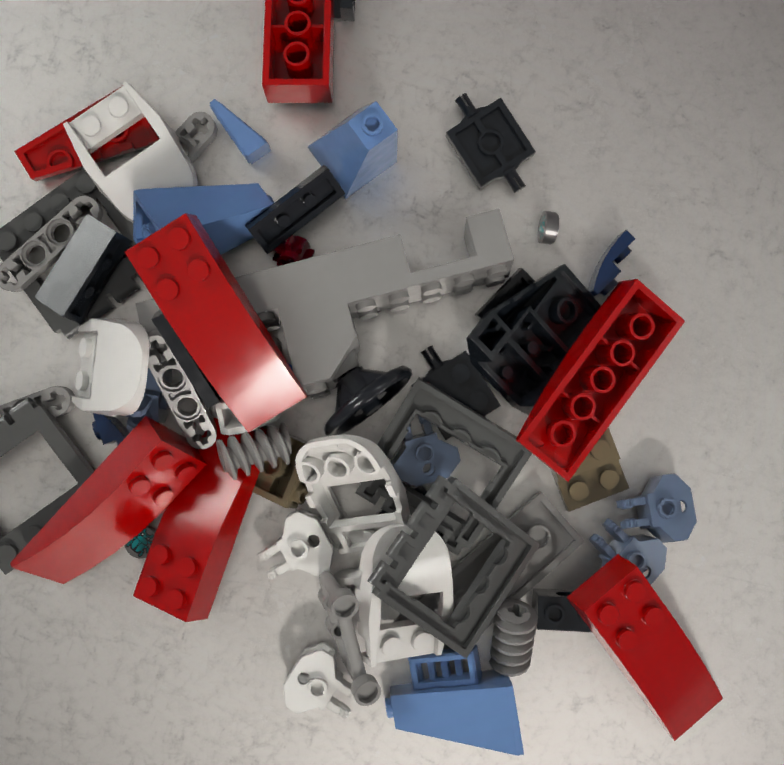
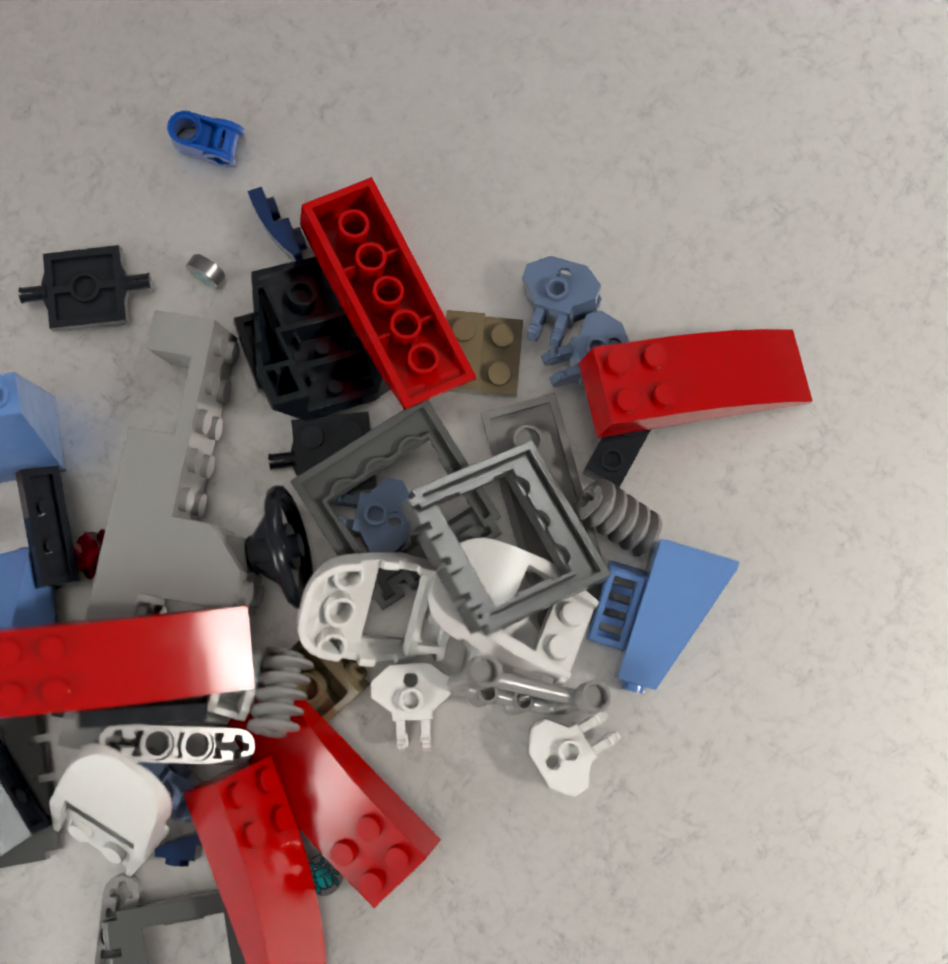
camera: 65 degrees left, 5 degrees down
none -> blue piece [167,110,245,168]

